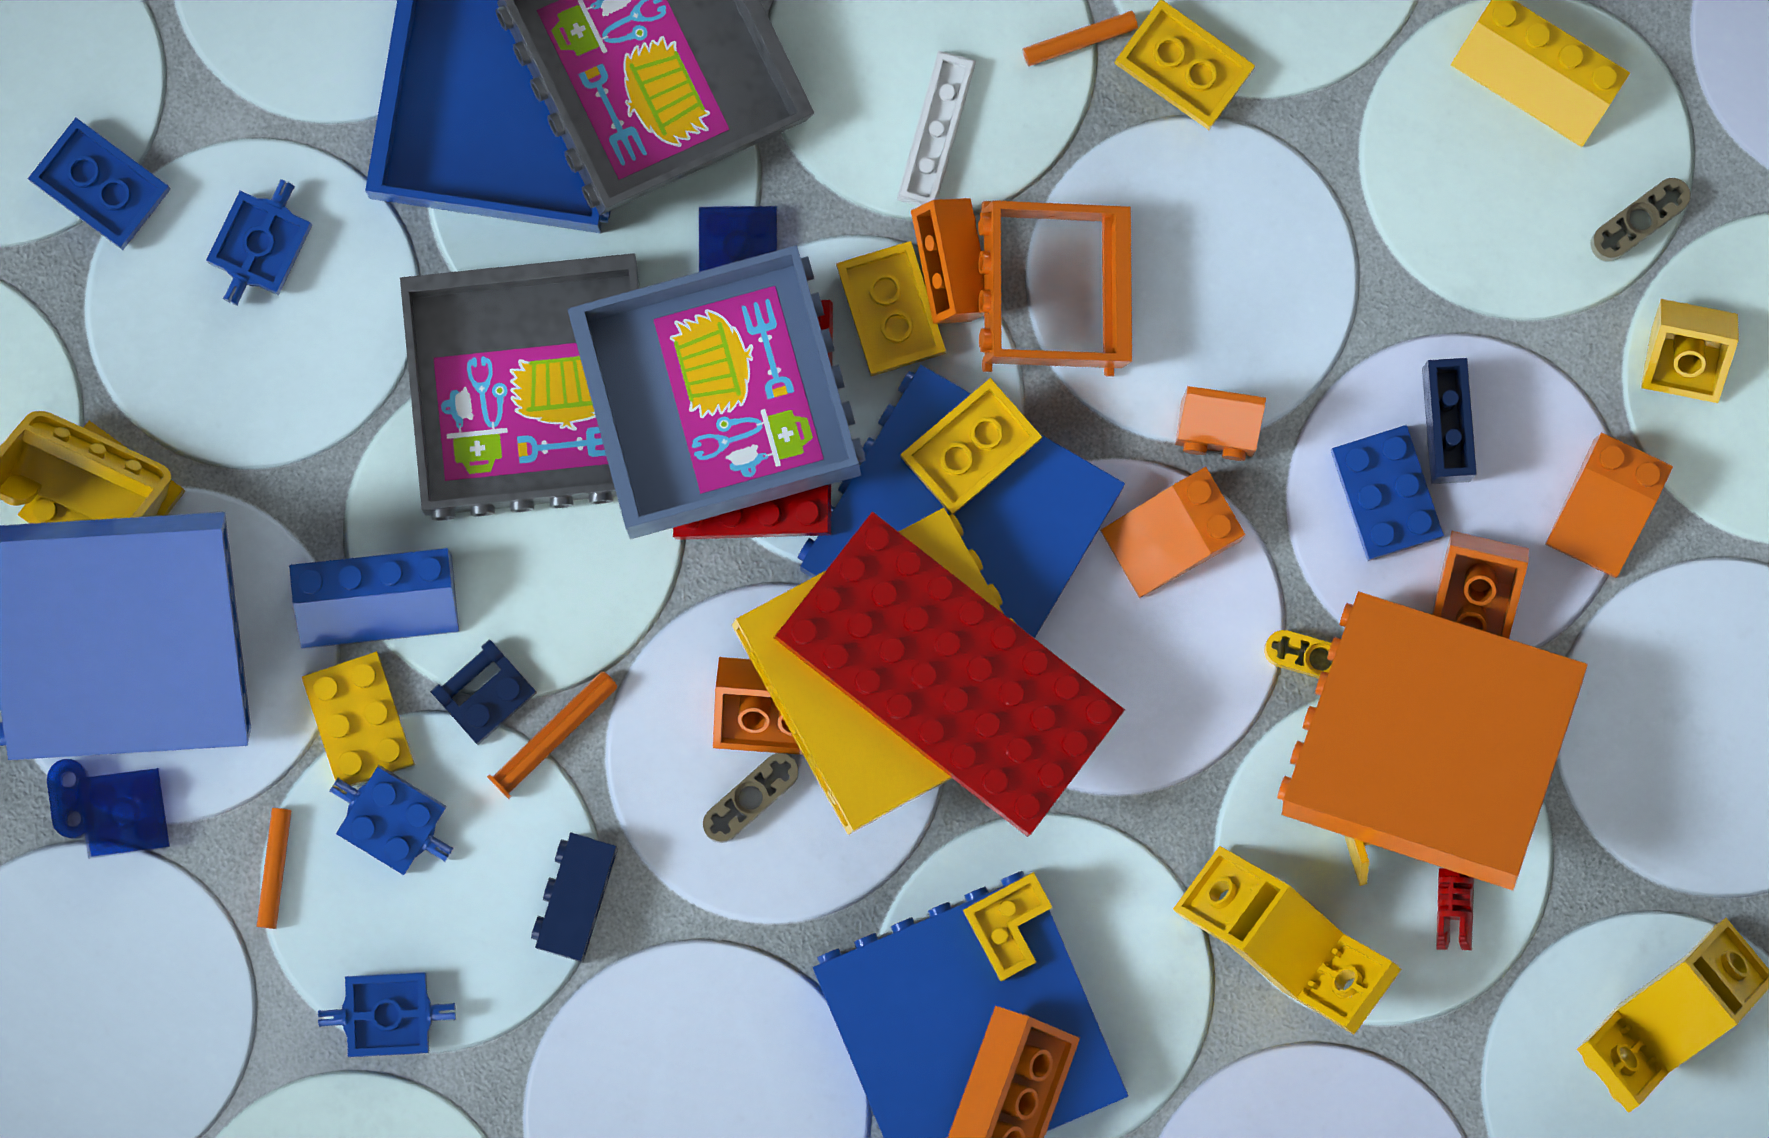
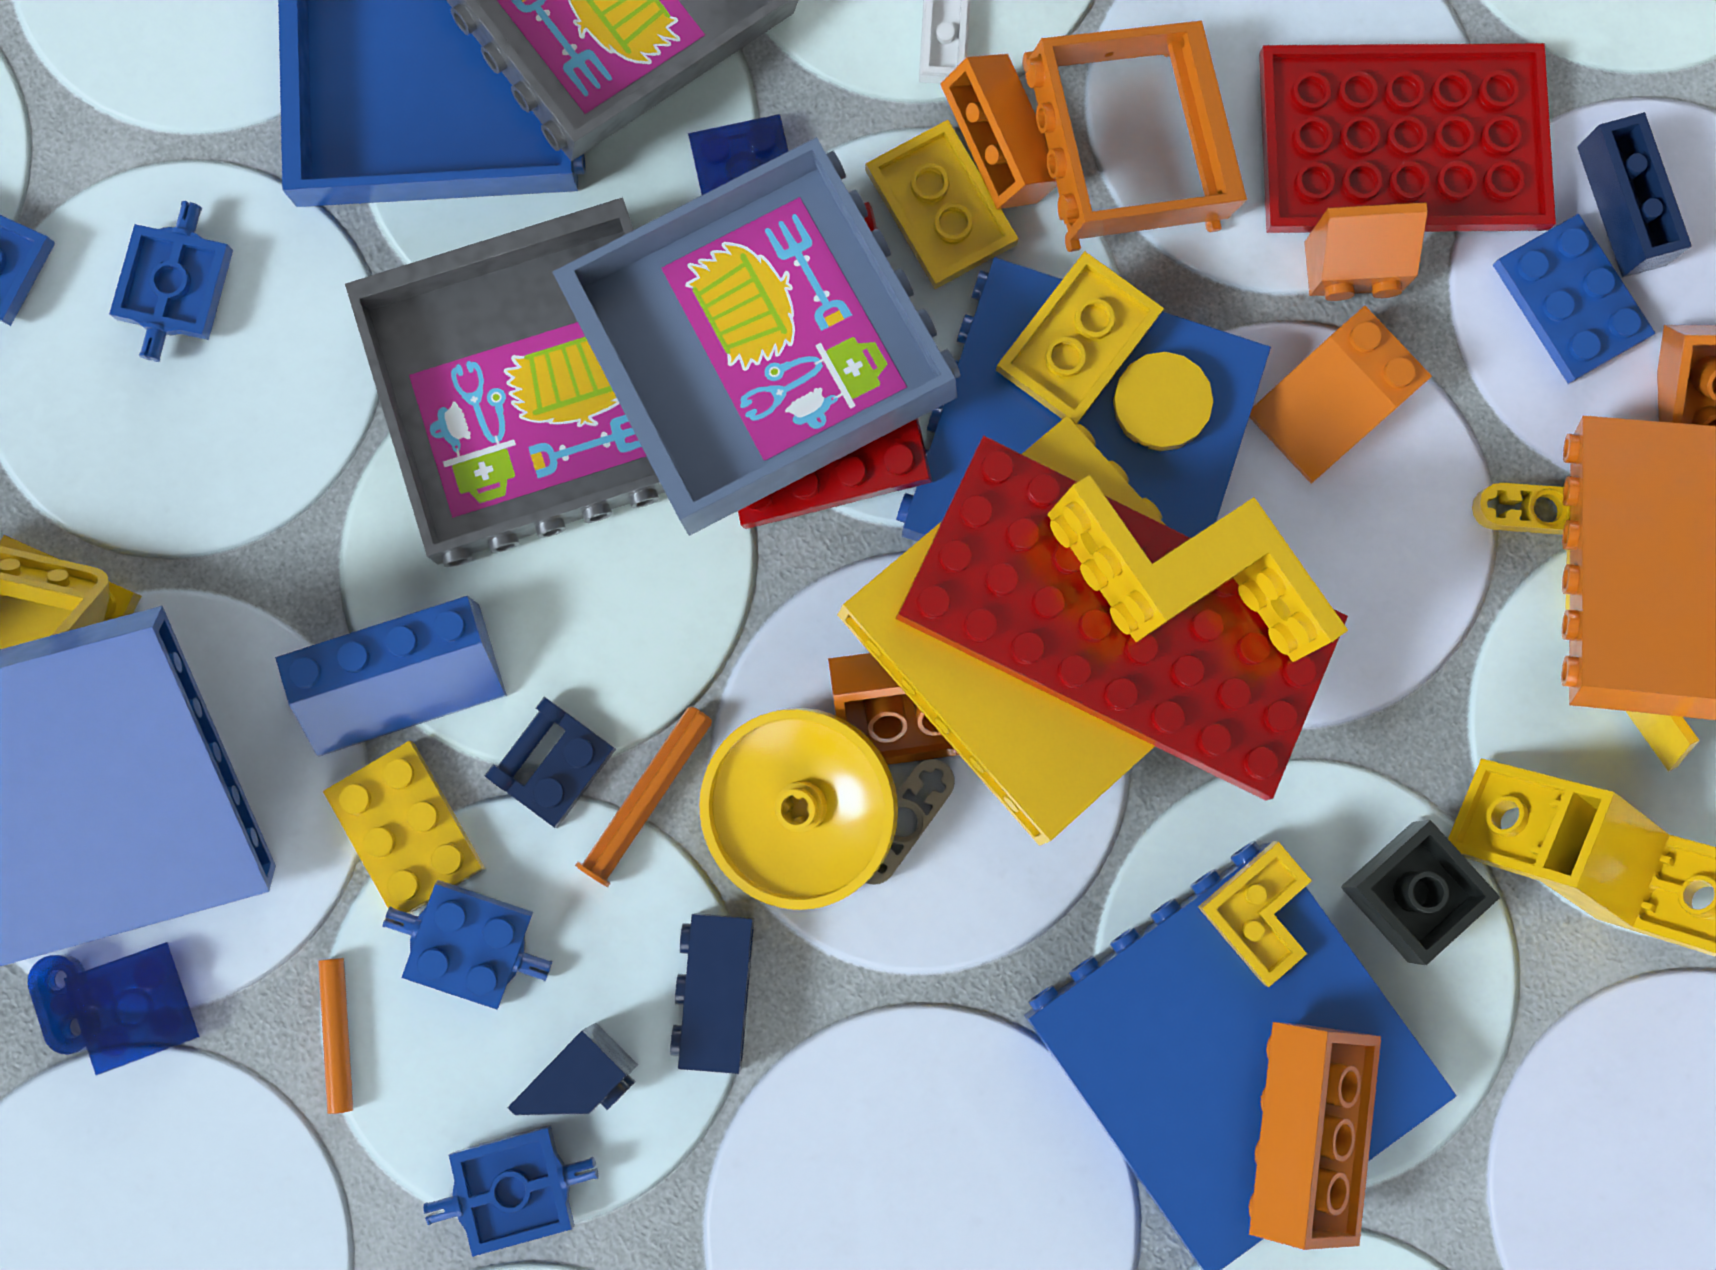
camera: 10 degrees left, 0 degrees up
none -> dark blue slope [507,1023,638,1115]
none -> yellow dish [699,708,898,910]
none -> yellow bracket [1047,475,1348,662]
none -> yellow tile [1113,352,1213,451]
none -> red plate [1259,43,1556,233]
none -> pearl dark grey brick [1341,820,1501,965]

